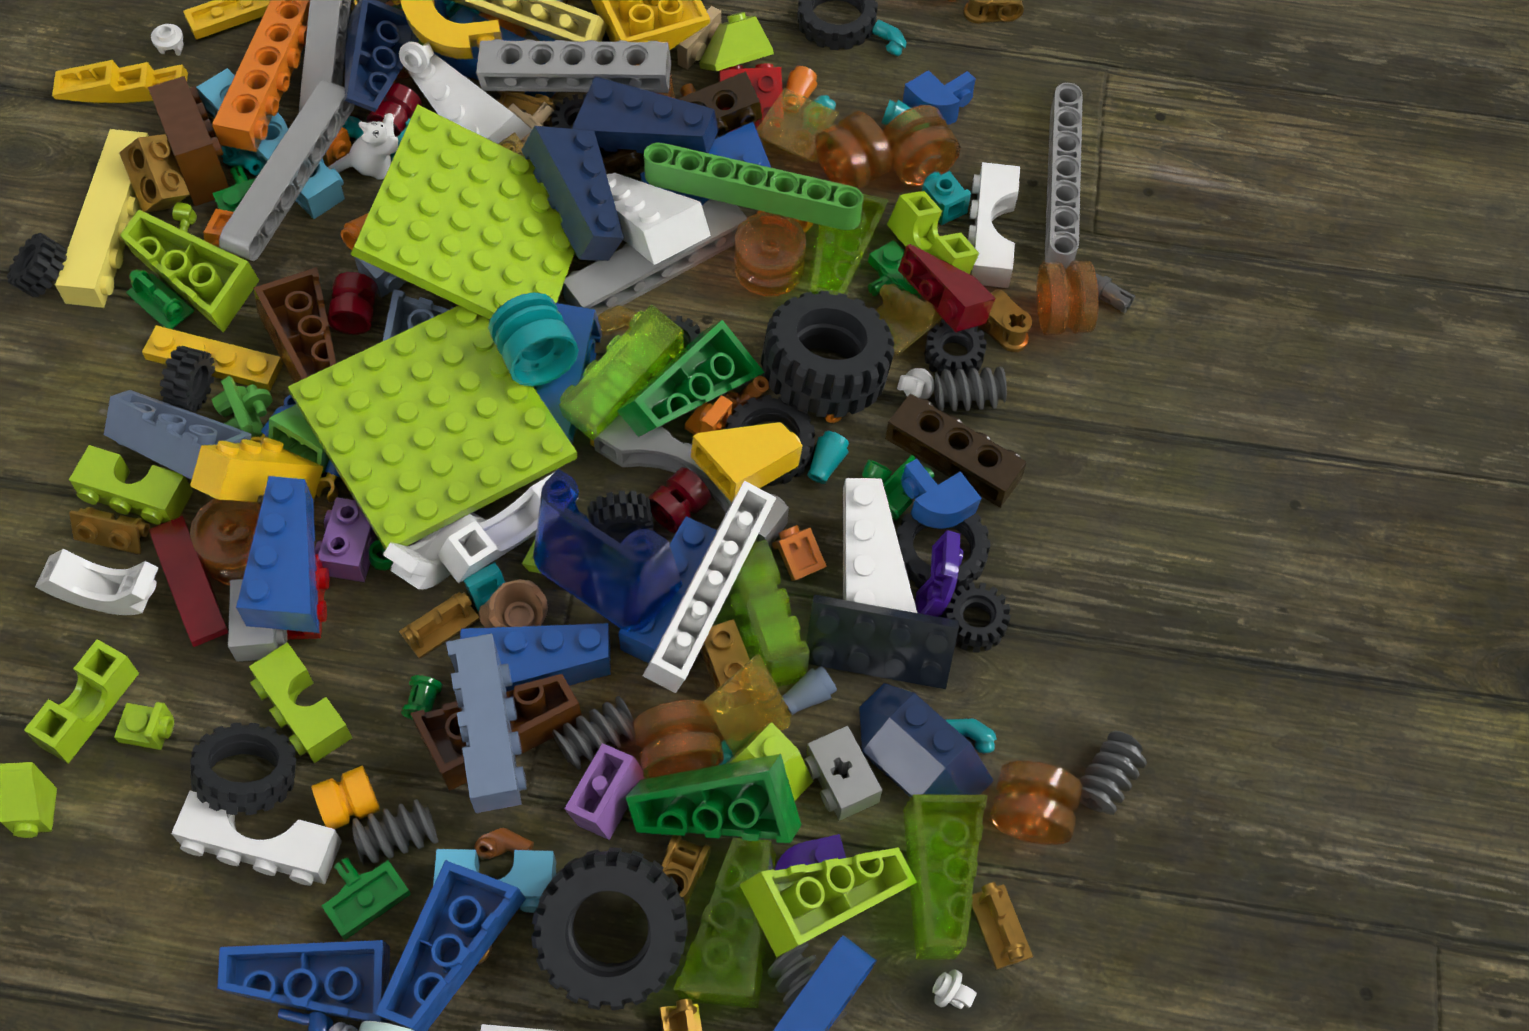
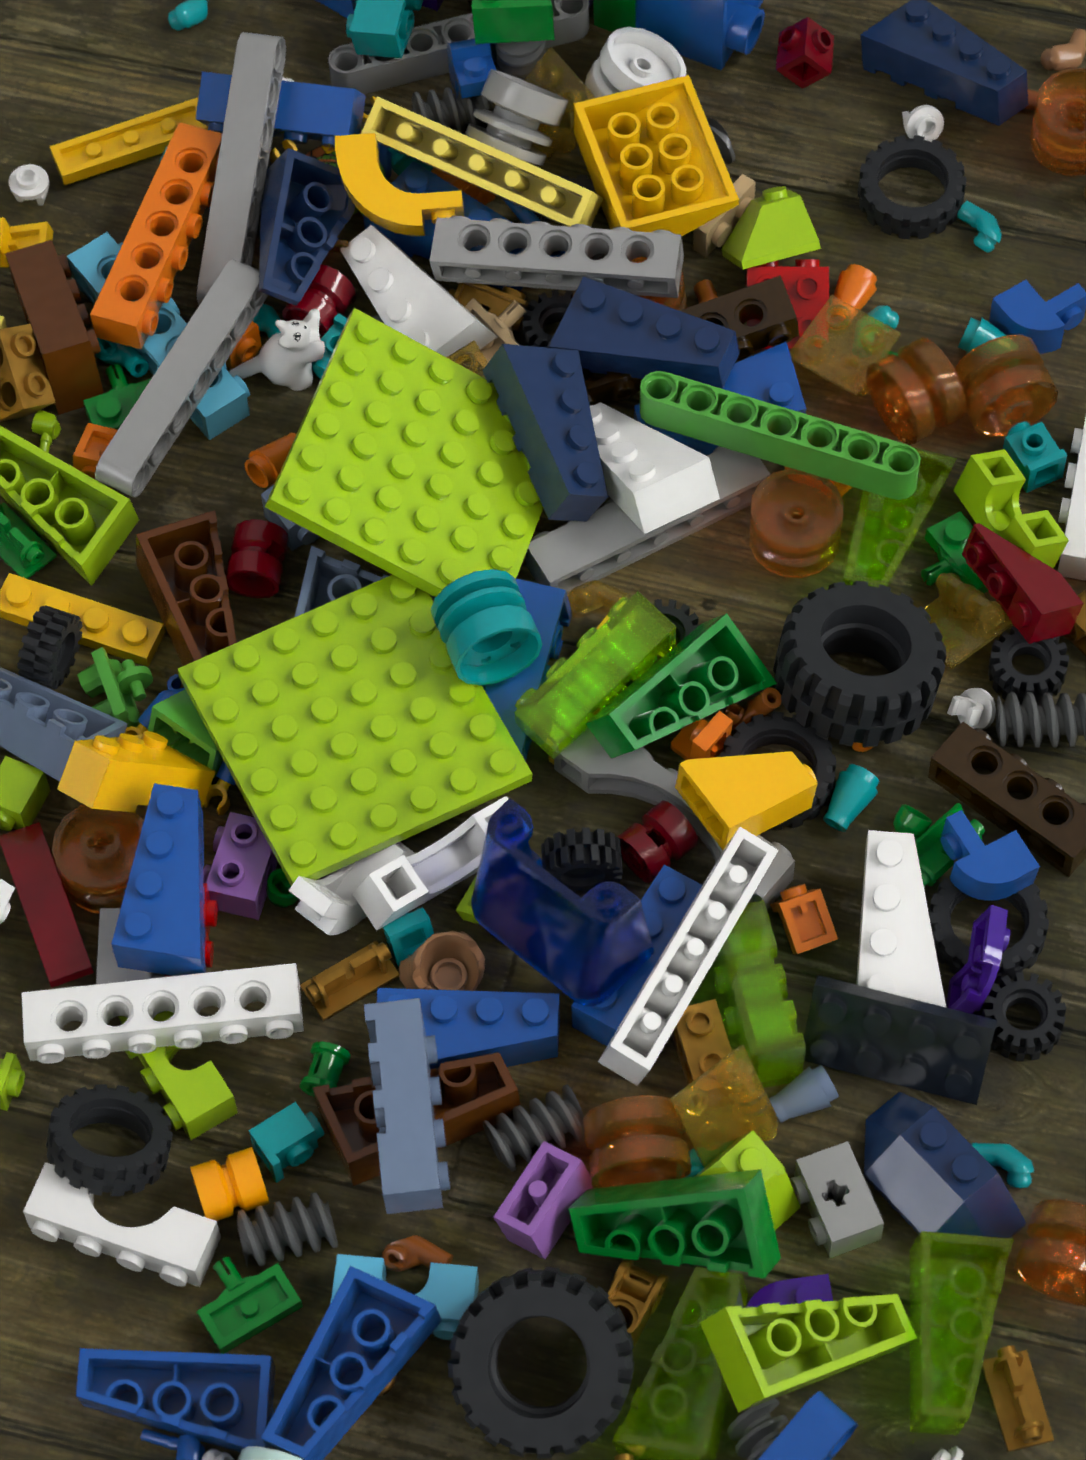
camera: 10 degrees right, 0 degrees up
white plate [399,42,434,73] -> none
none -> white brick [22,963,304,1064]
none -> teal brick [249,1102,325,1183]

